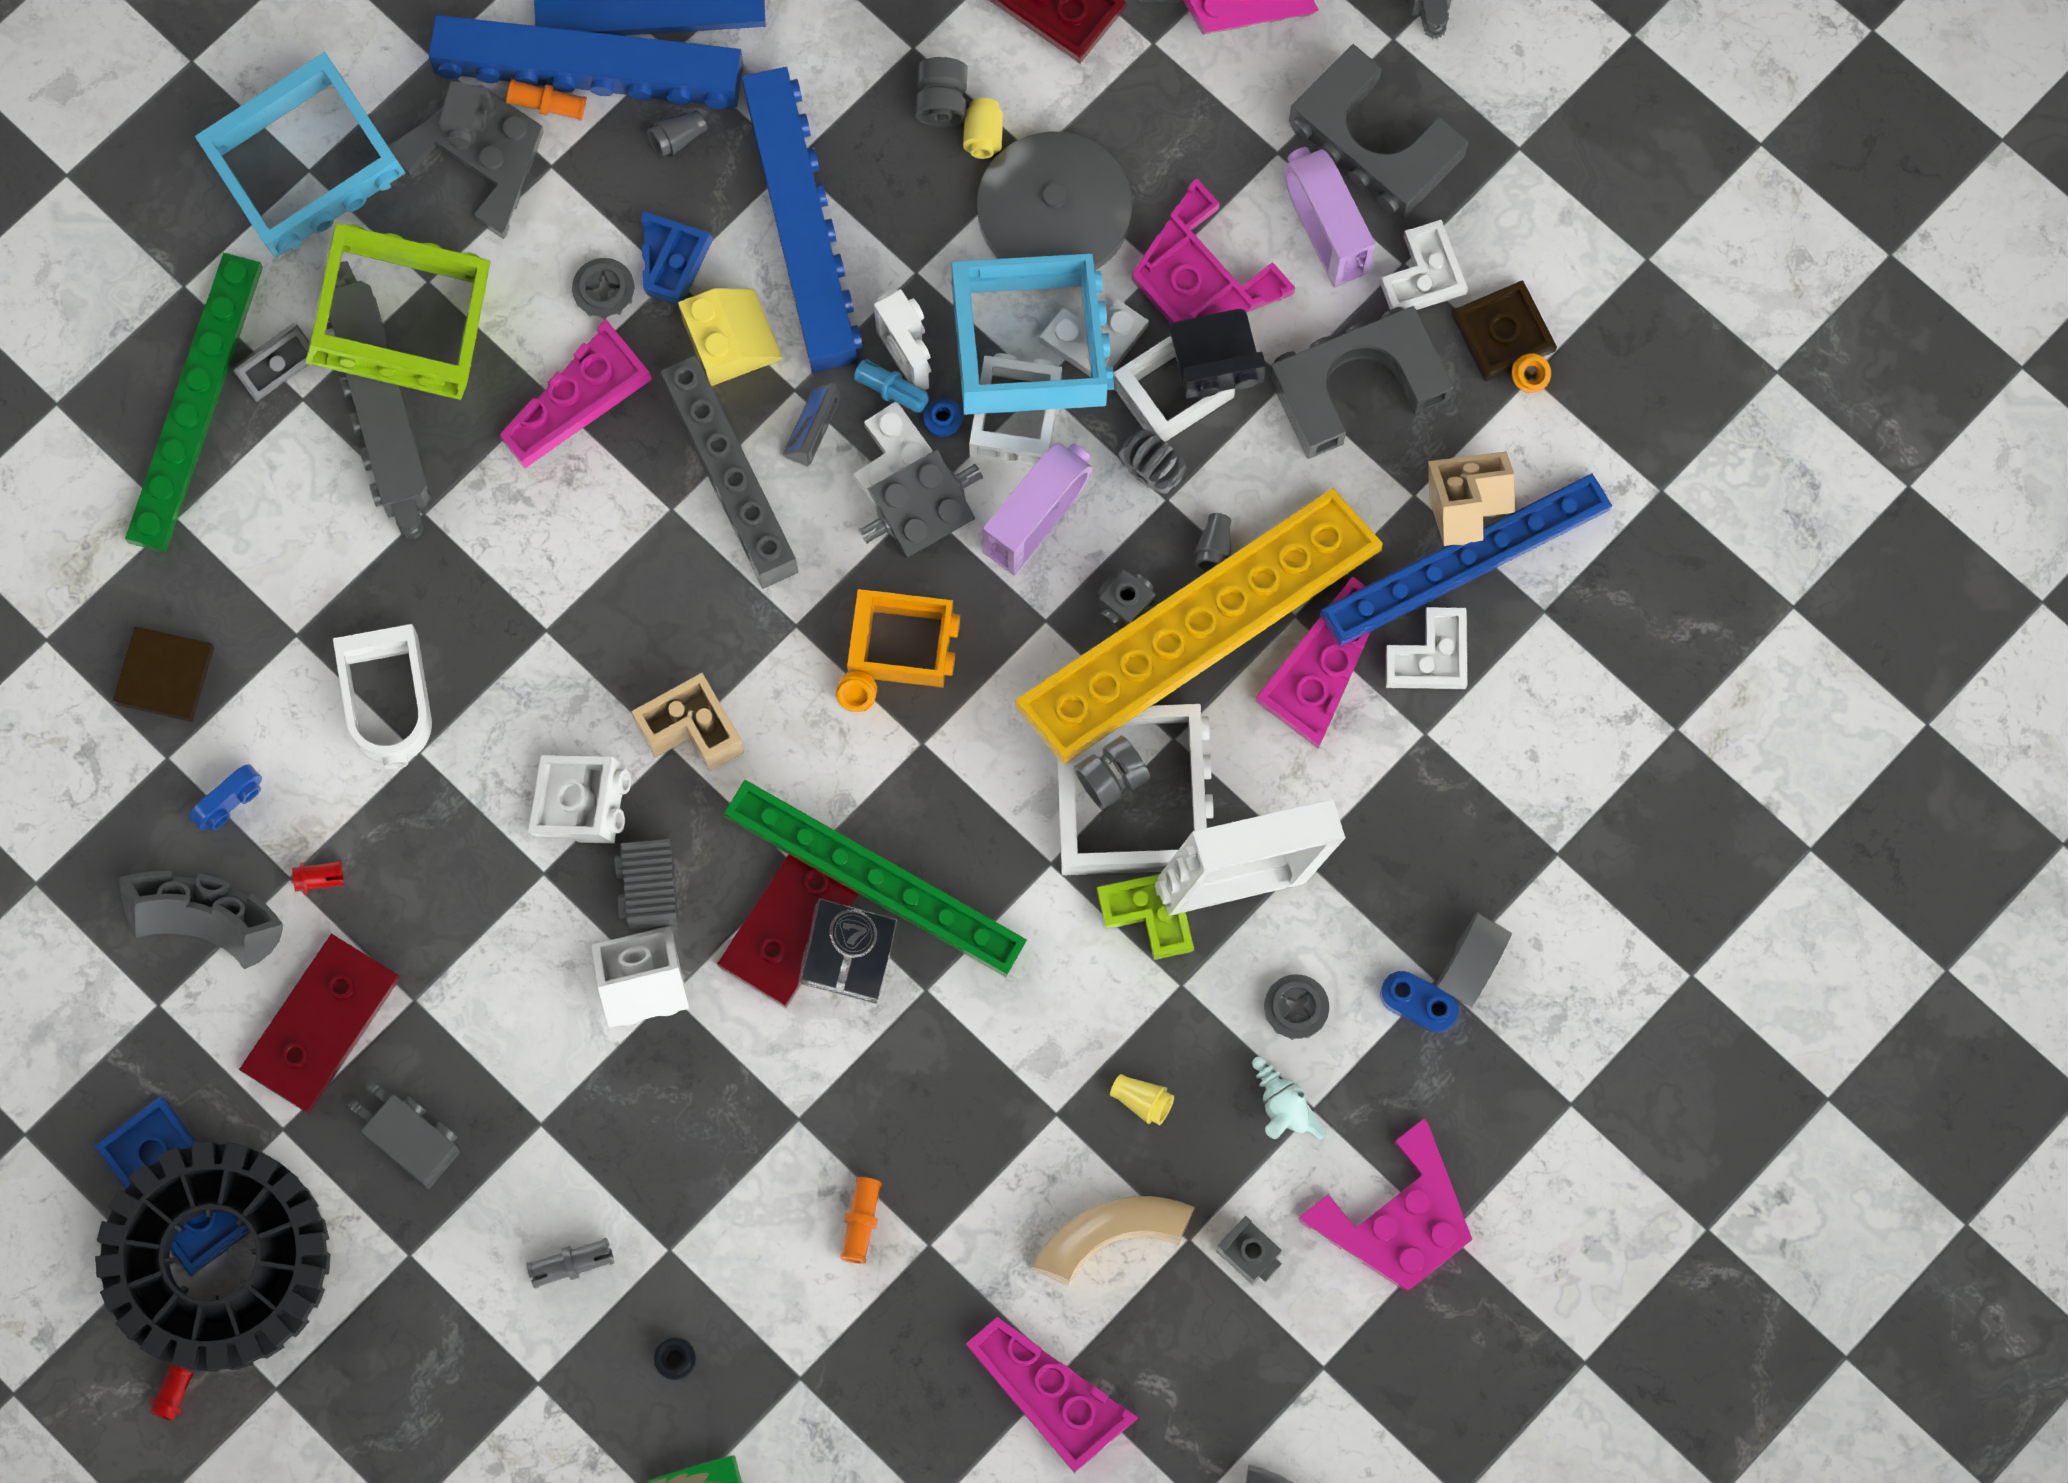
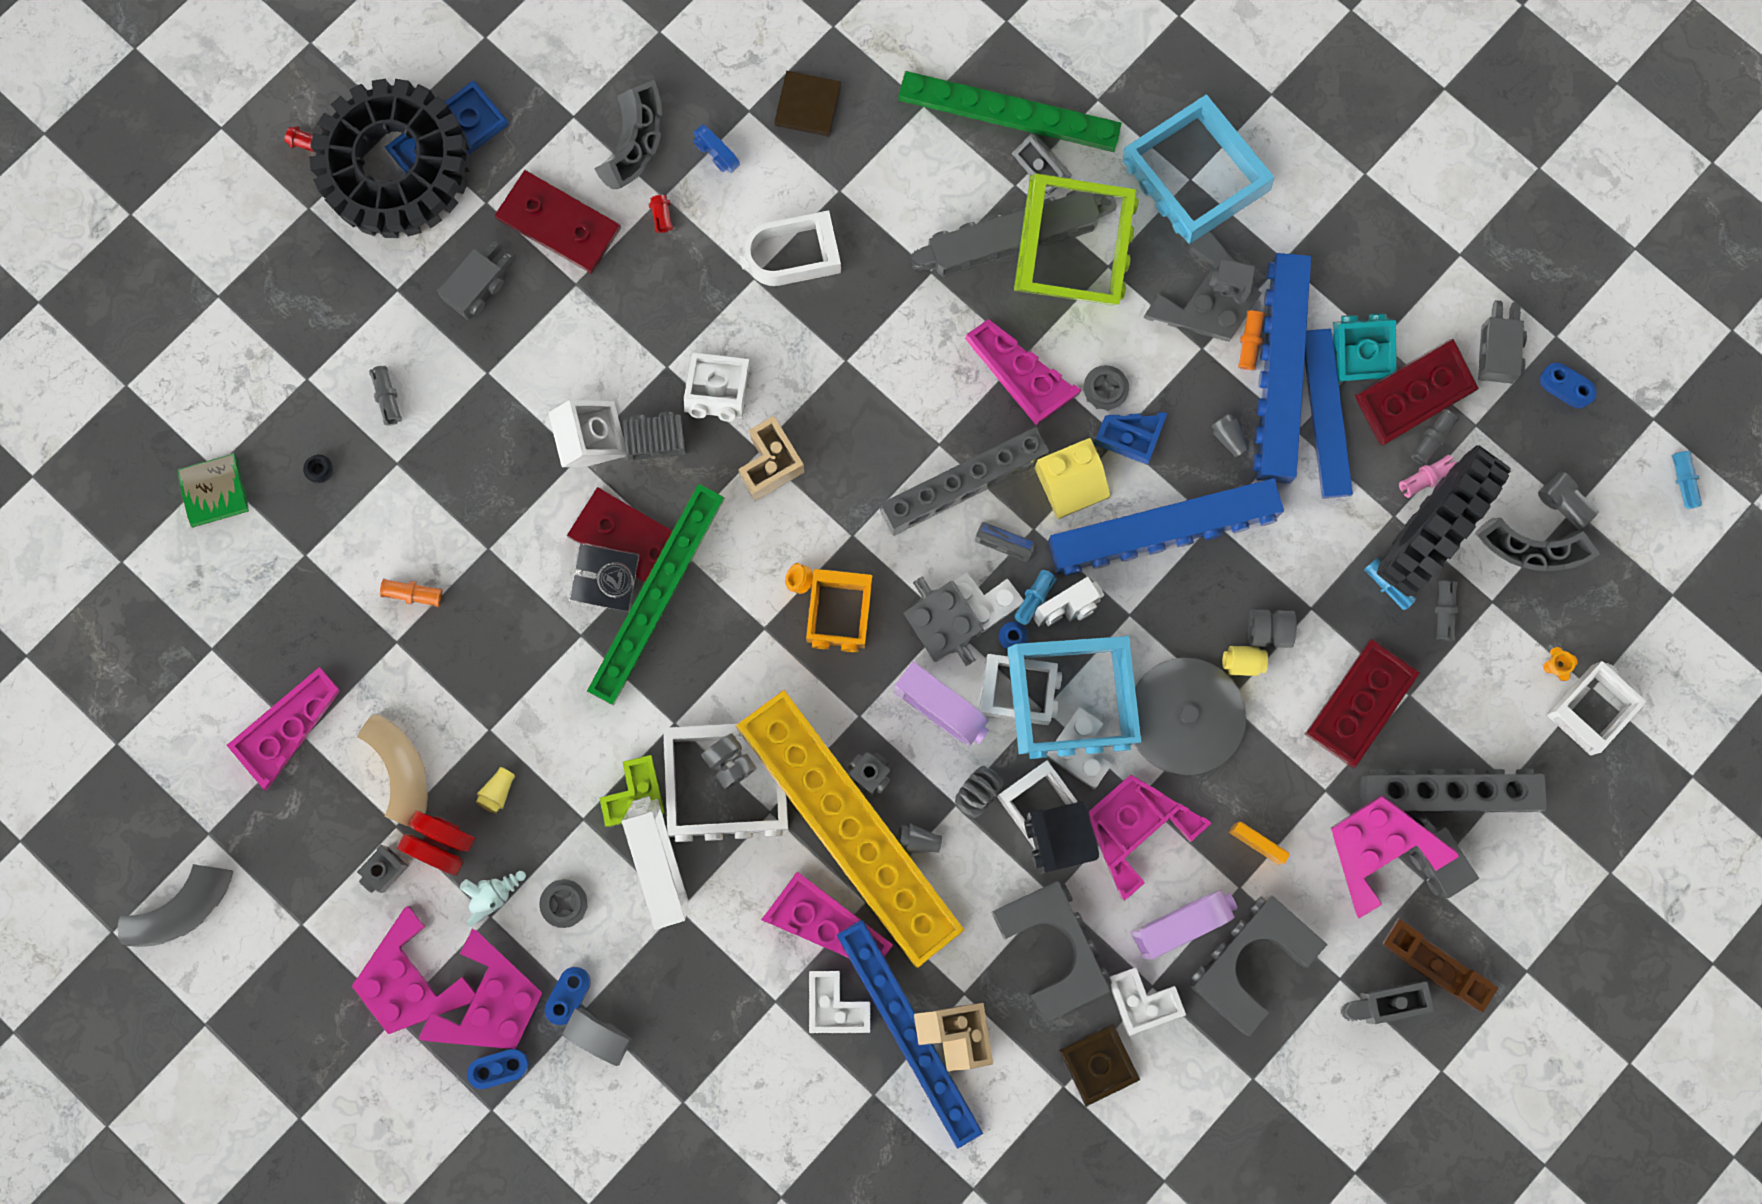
camera: 85 degrees right, 5 degrees up
light orange plate [1511,354,1551,393] -> none
none -> red wheel [397,810,476,876]
none -> dark pink wing [418,928,542,1049]
none -> blue plate [467,1049,529,1089]
none -> light orange tile [1228,822,1290,865]

